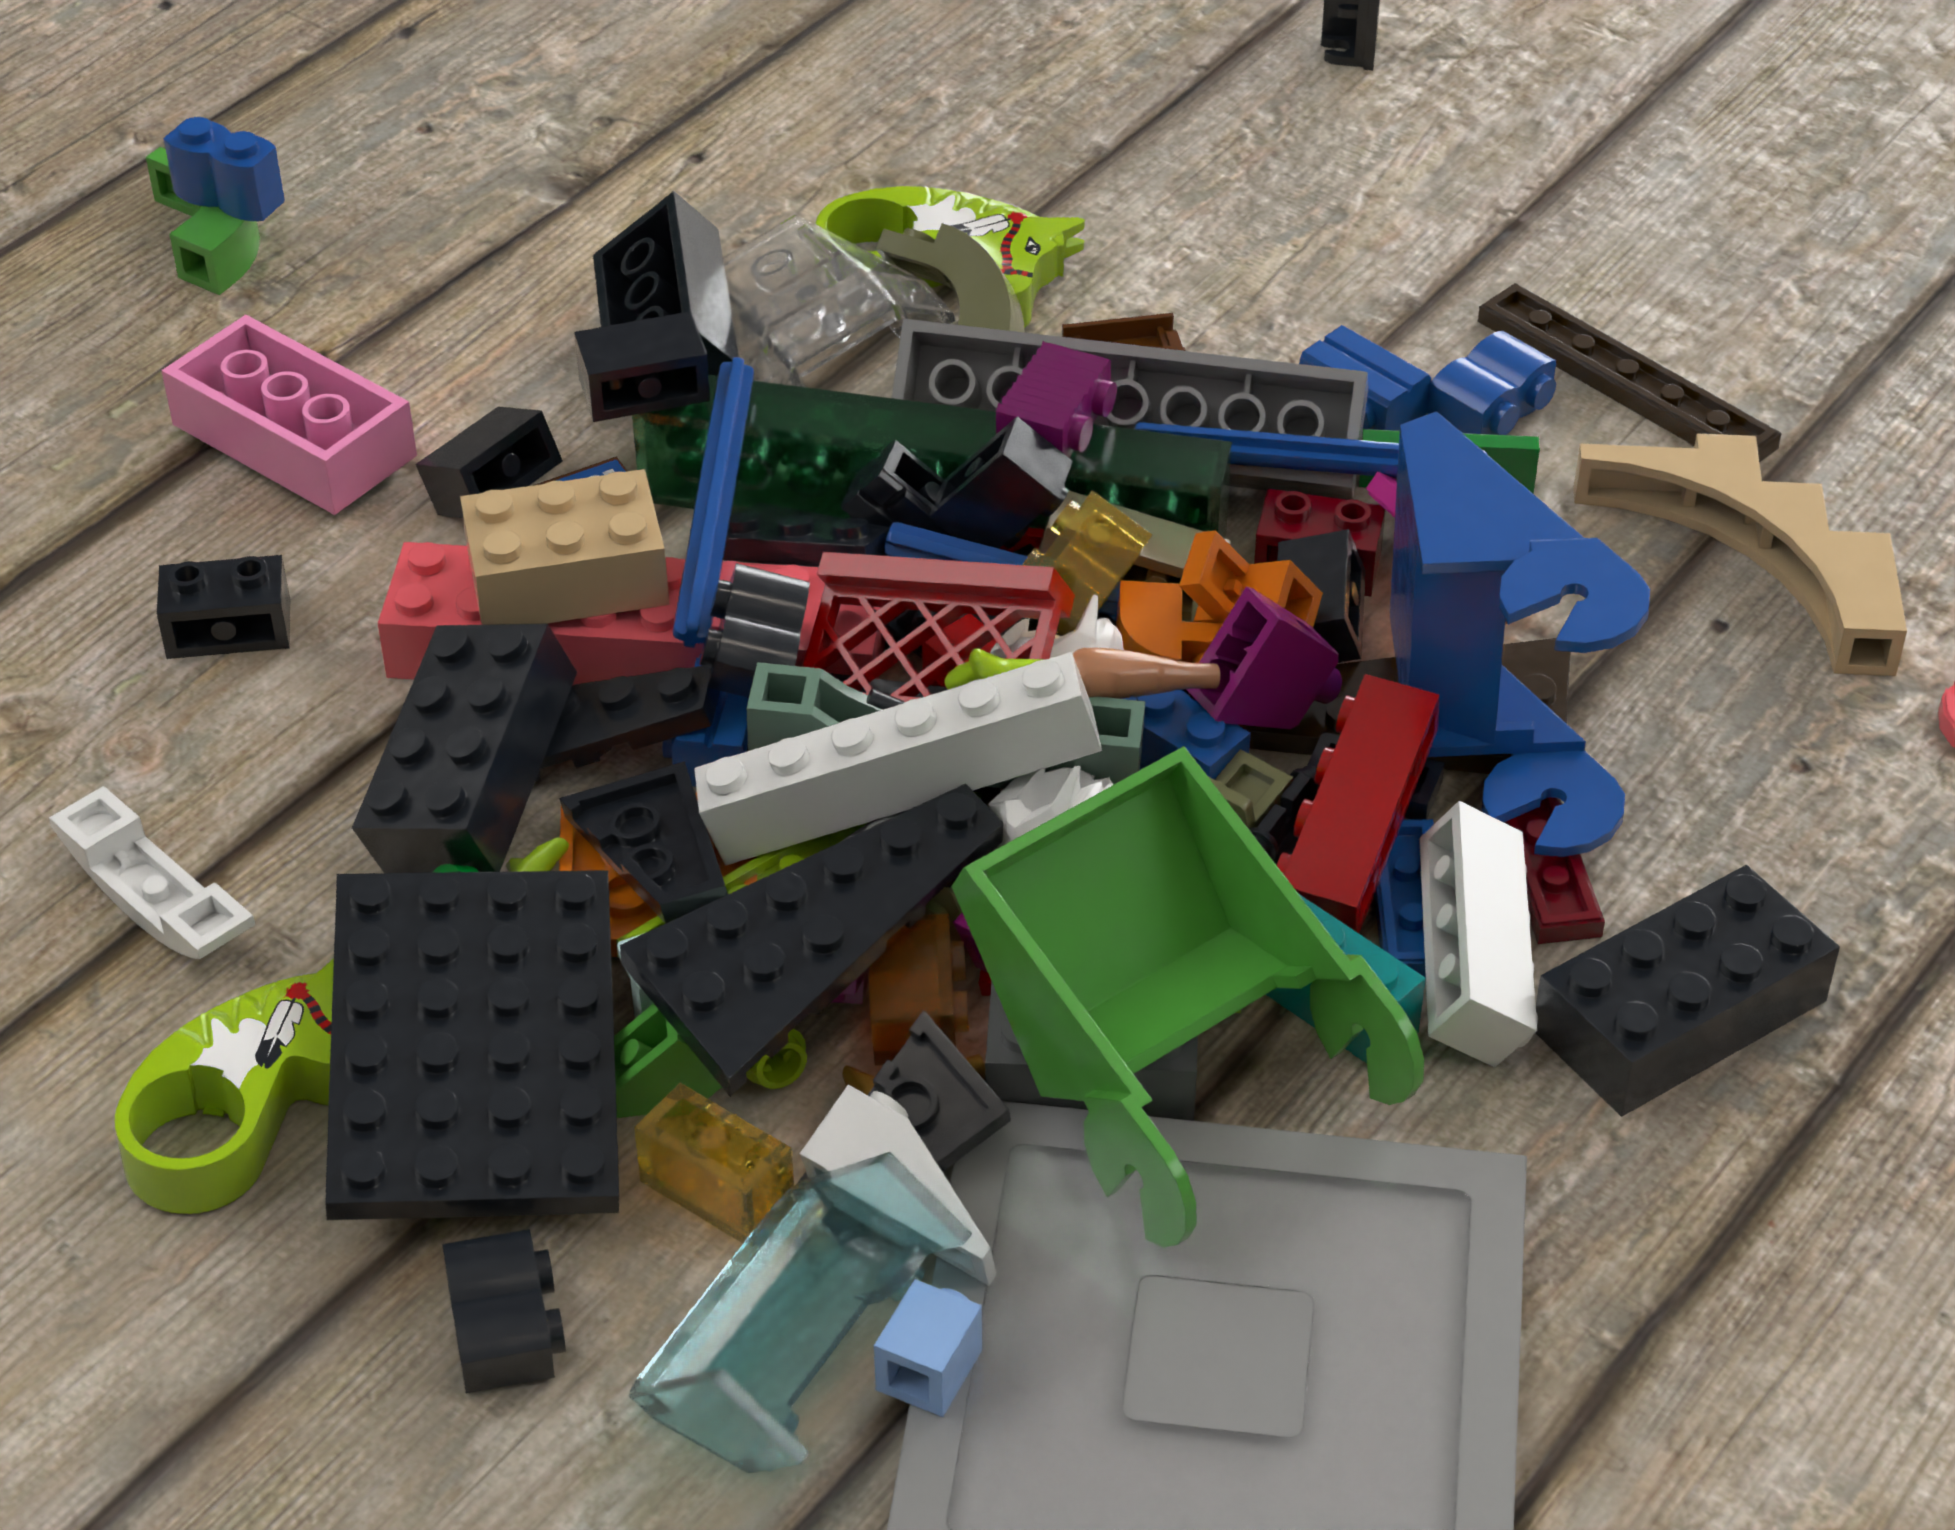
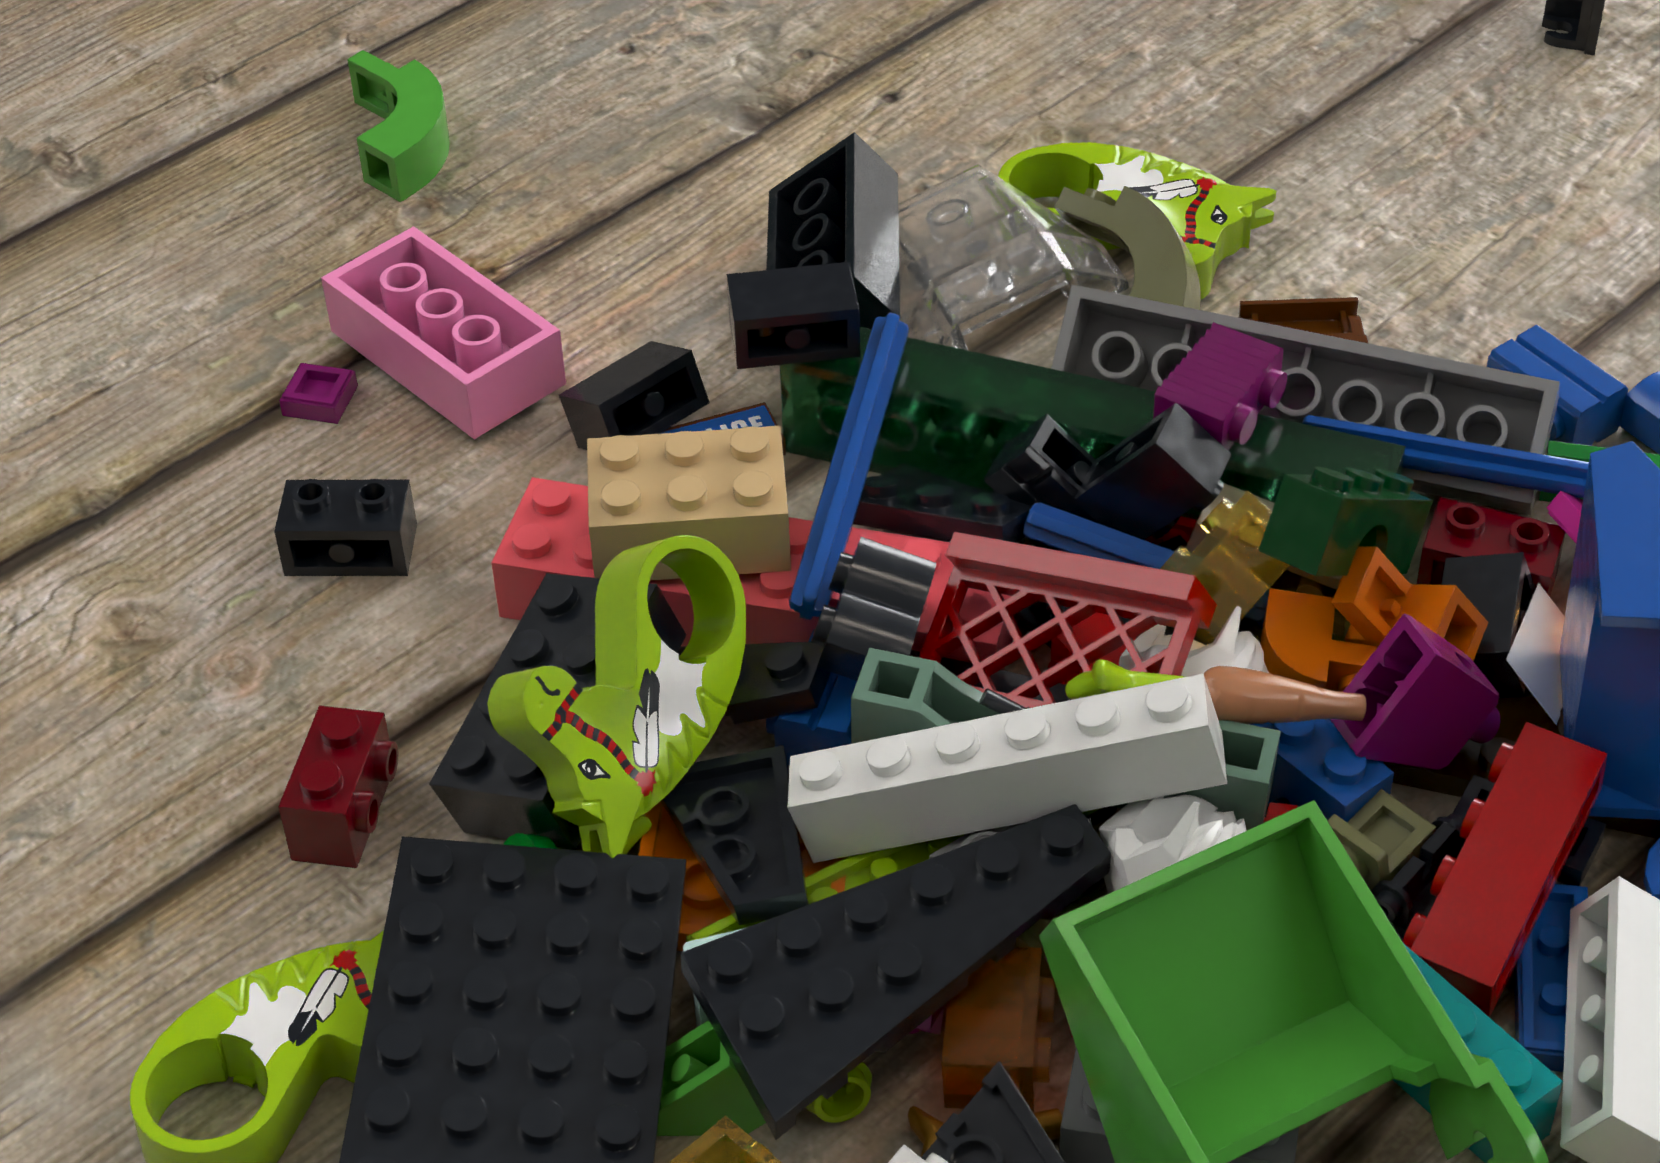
camera: 10 degrees right, 0 degrees up
white slope [49,786,255,959] -> none
blue brick [163,117,285,221] -> none
none -> dark red brick [278,705,399,868]
none -> magenta tile [279,363,358,424]
none -> lime animal [487,535,746,859]
none -> dark green arch [1258,466,1433,576]
none -> white sticker [1506,583,1565,725]

